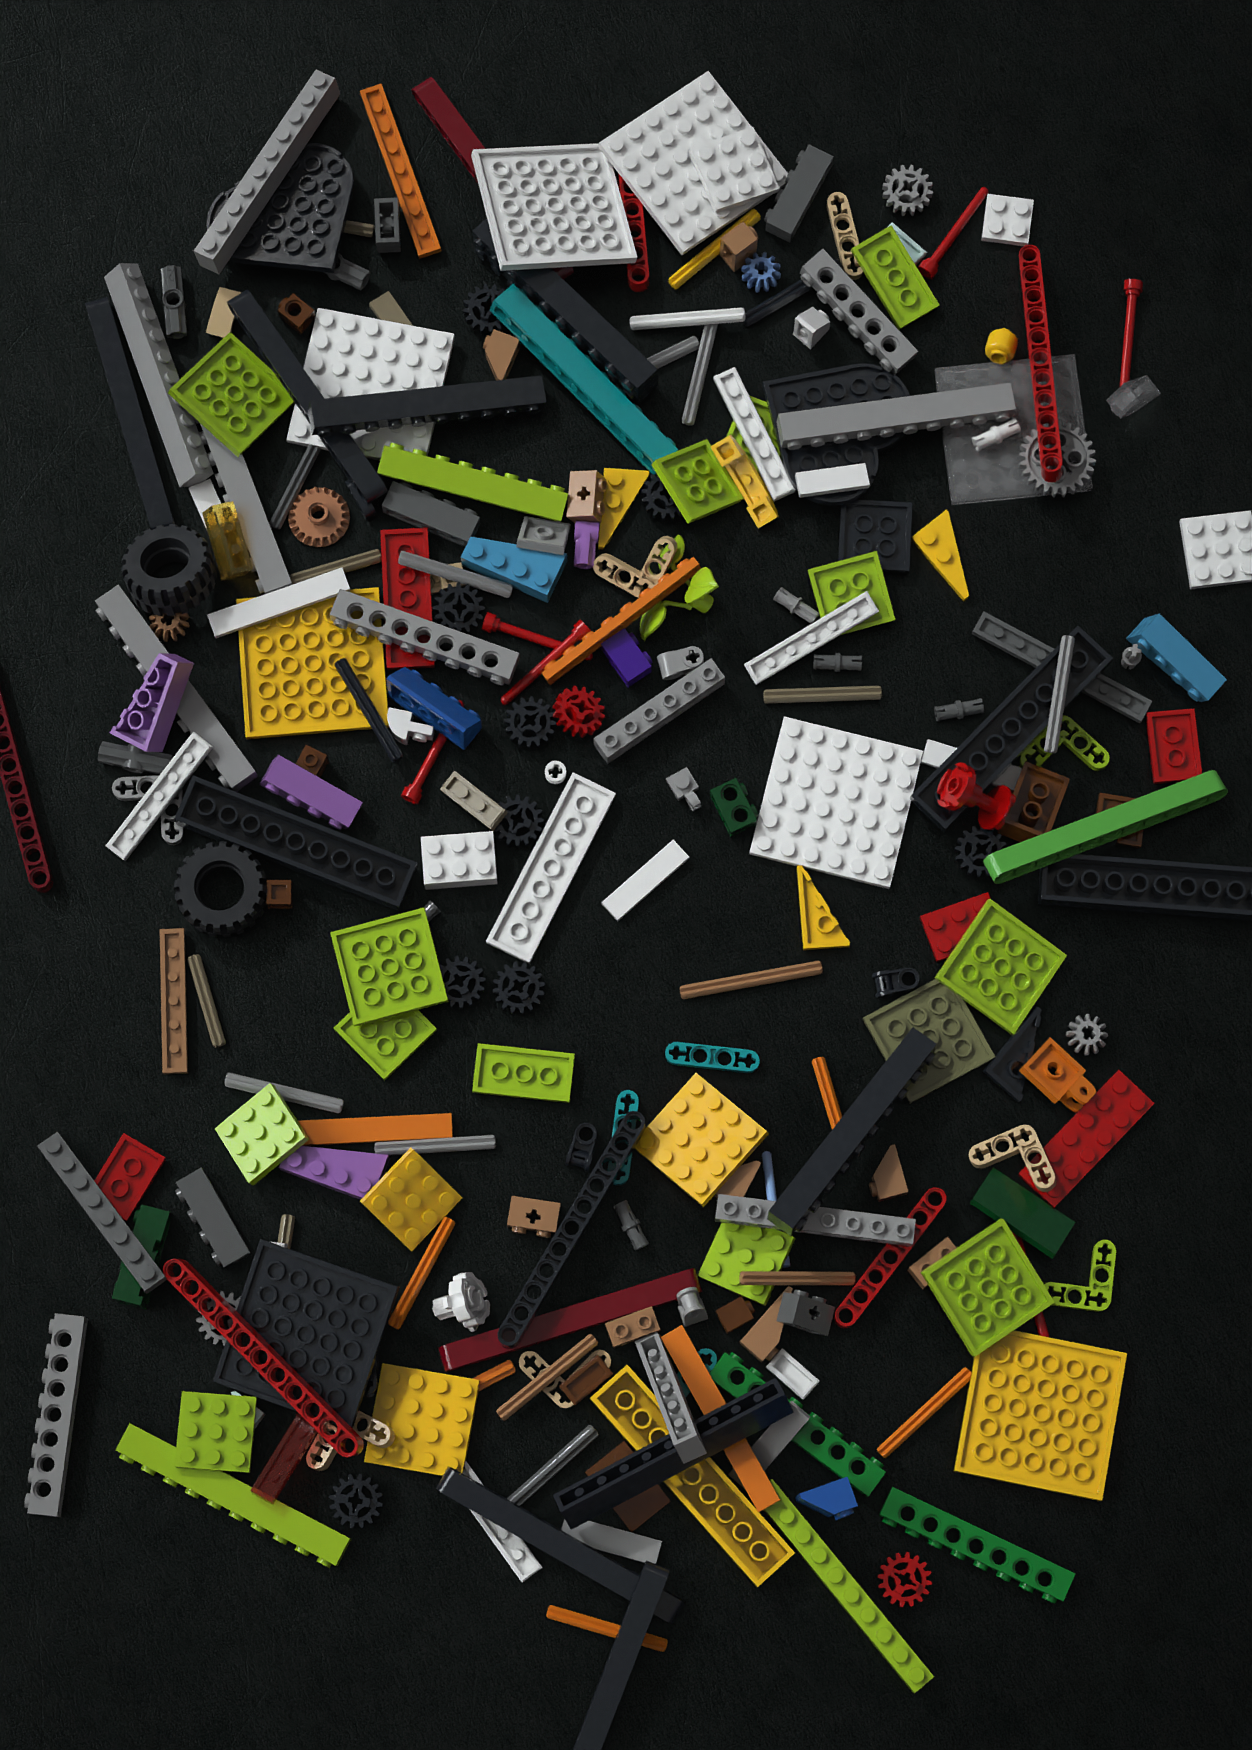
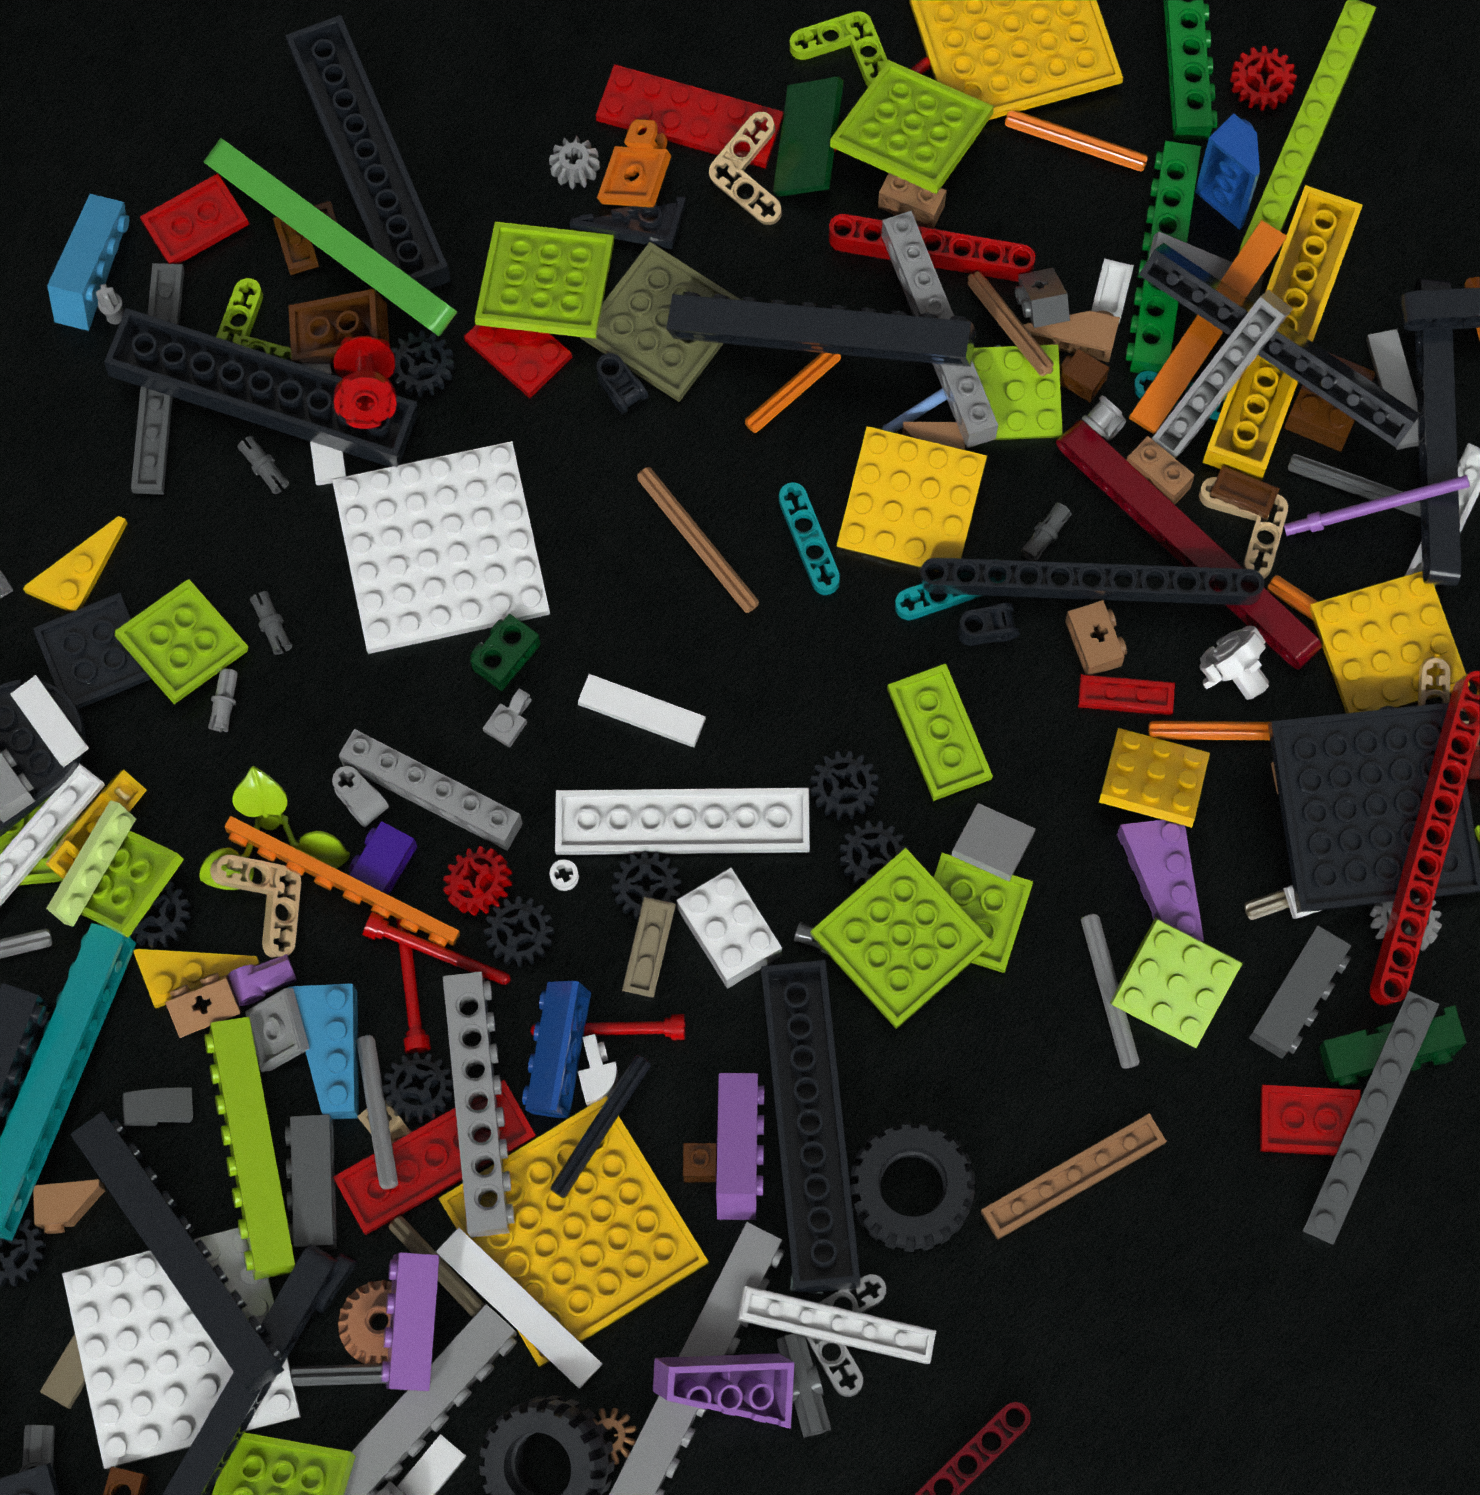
camera: 115 degrees left, 5 degrees down
dark tan axle [188,954,226,1047] -> none
clear yellow brick [202,501,253,581] -> none
reddish brown brick [266,880,293,909] -> none
orange tile [298,1113,453,1146] -> none
light grey axle [374,1135,496,1155] -> none
medium nougat axle [496,1334,598,1420] -> none
white tile [744,591,879,685] -> none
dark tan axle [763,686,882,703] -> none
yellow wing [797,865,850,950] -> none
medium nougat slope [869,1144,908,1202] -> none
light grey axle [1044,635,1075,753] -> none
none -> yellowish green plate [46,800,136,927]
none -> dark grey slope [122,1087,193,1126]
none -> medium lavender wedge [381,1253,439,1391]
none -> light grey tile [951,803,1035,882]
none -> red tile [1078,674,1175,716]
none -> medium lavender bar [1284,475,1470,536]

